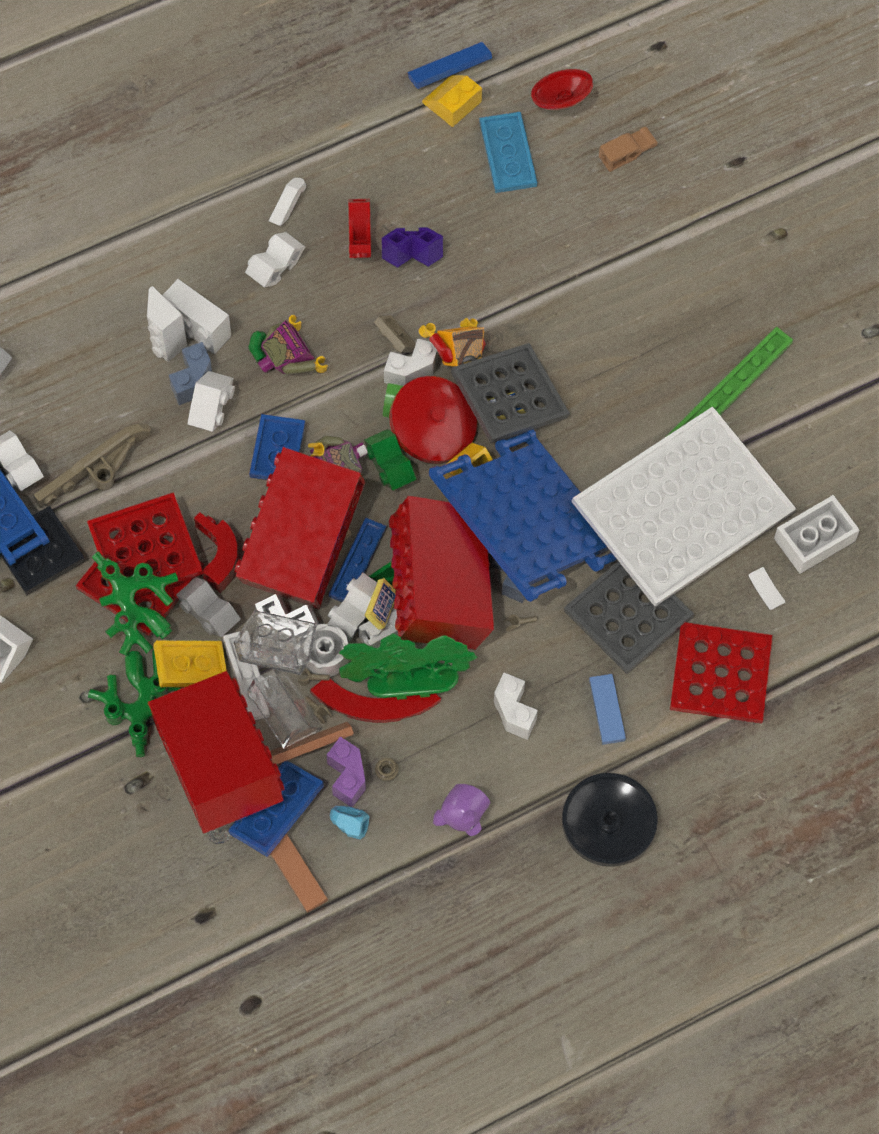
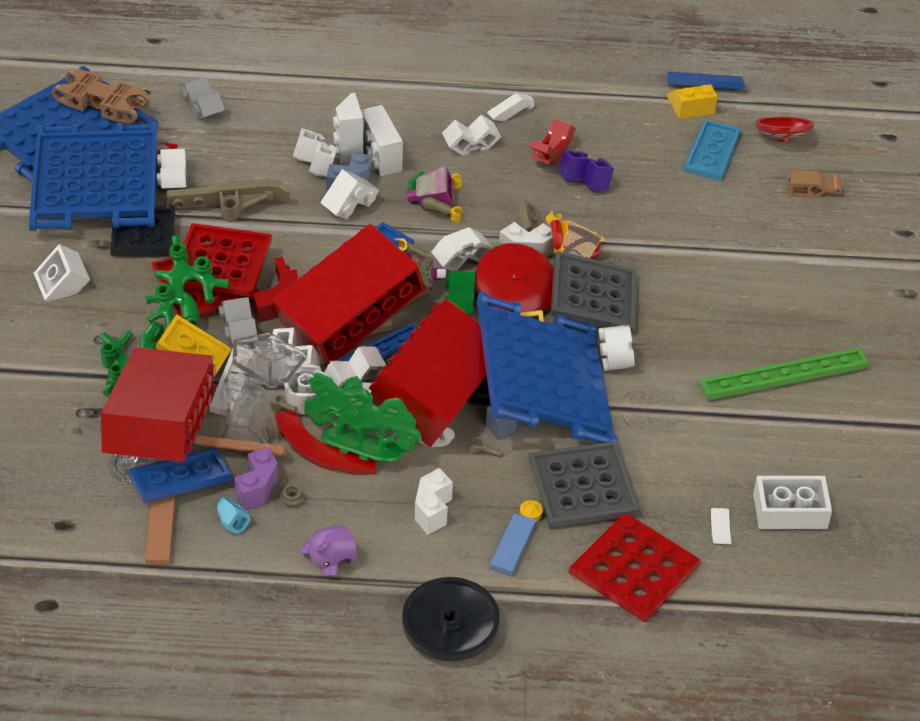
camera: 30 degrees right, 20 degrees down
tile [364,578,396,630] -> none
white plate [571,407,796,607] -> none
none -> white brick [293,128,337,177]
none -> white brick [431,227,492,271]
none -> yellow tile [519,500,543,522]
none -> white brick [598,325,635,371]

